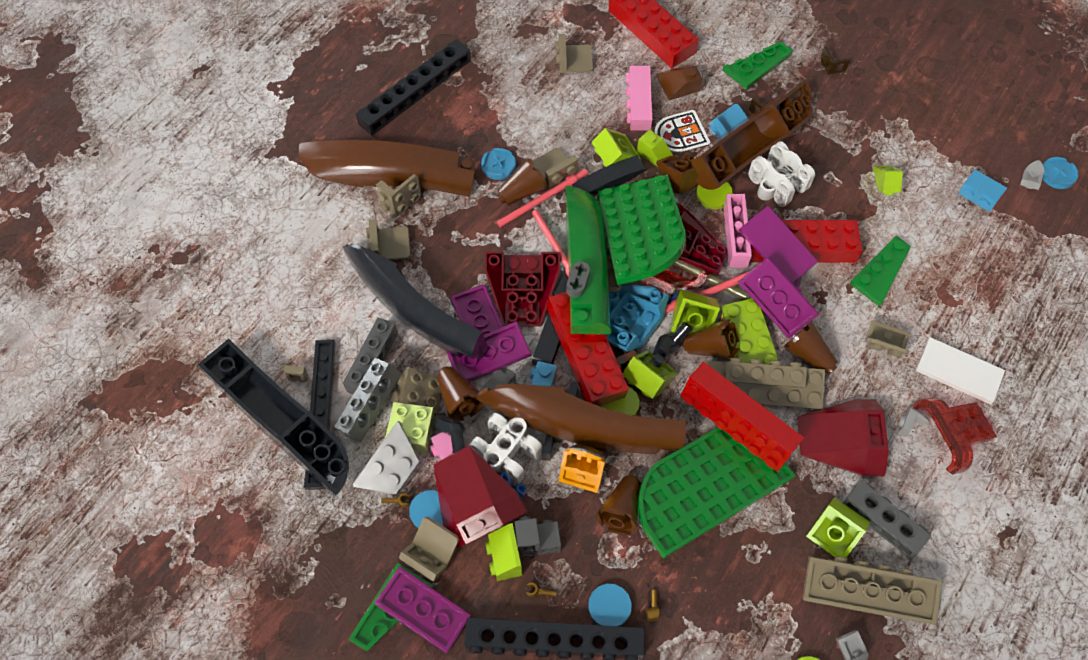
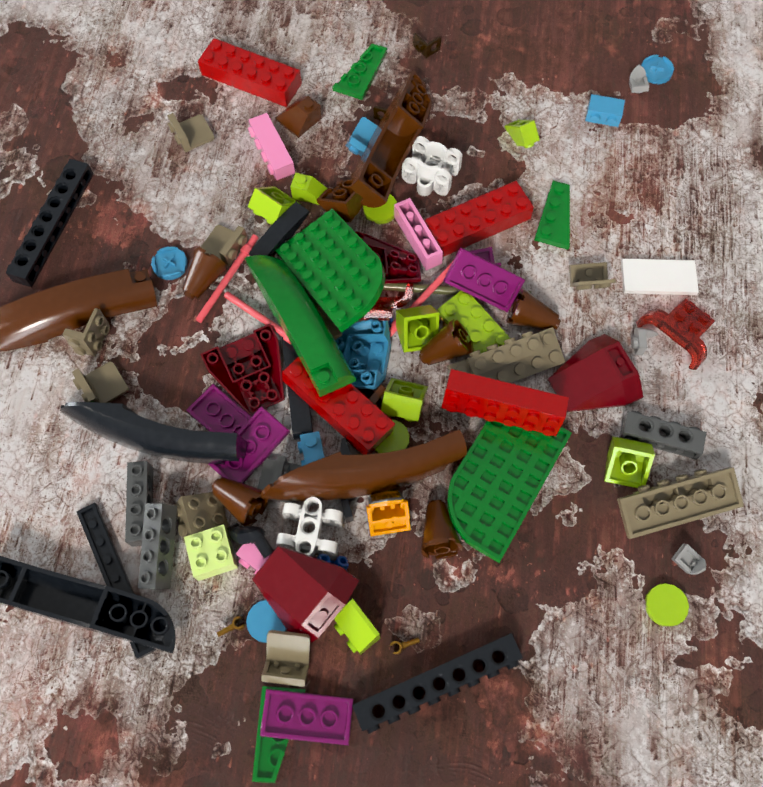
camera: 25 degrees left, 5 degrees up
dark tan tile [284,365,309,382] -> none
wing [352,421,421,494] -> none
dark grey brick [515,517,561,558] -> none
dark grey beam [566,261,590,298] -> none
dark azure tile [588,584,631,627] -> none
pearl gold hand [646,590,659,622] -> none
black arm [651,321,693,368] -> none
sticker [655,110,710,152] -> none
magenta tile [739,206,818,283] -> none

